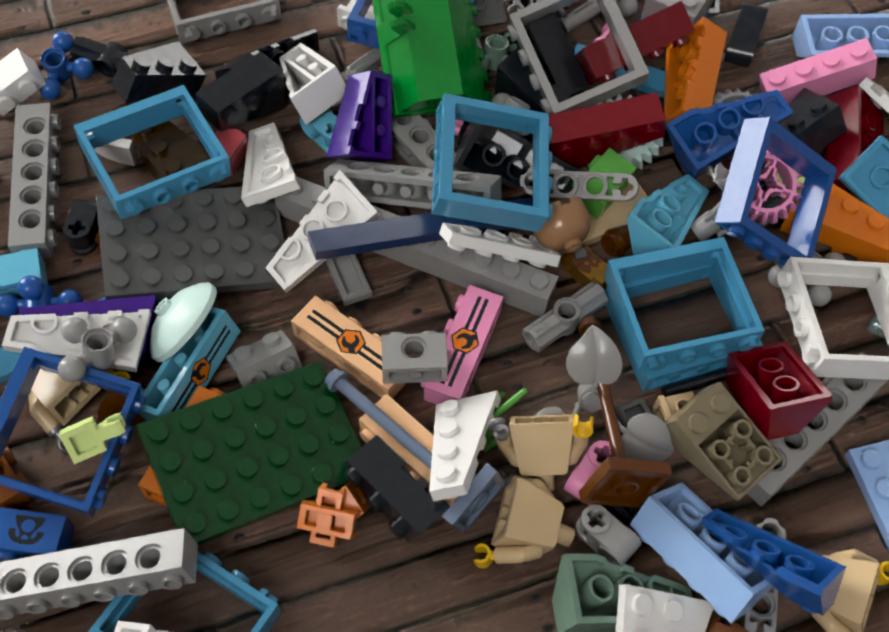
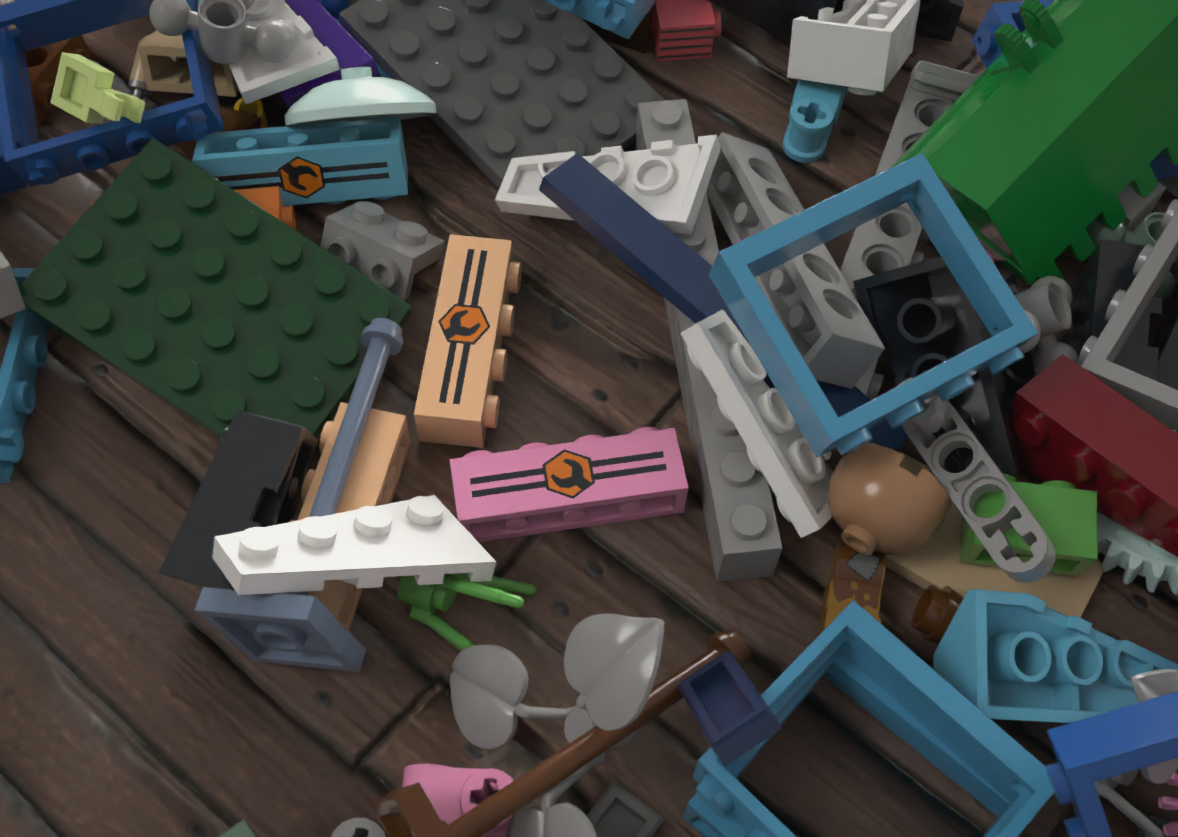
camera: 60 degrees right, 0 degrees up
white wing [241,122,300,207] -> none
orange piece [297,483,369,548] -> none
light grey tile [325,254,372,306] -> none
dark purple wedge [326,70,392,162] -> none
light grey brick [381,331,448,384] -> none
tan torso [473,471,575,569] -> none
tan torso [488,414,594,491] -> none
light grey piece [522,282,609,353] -> none
none -> dark blue tile [677,651,782,766]

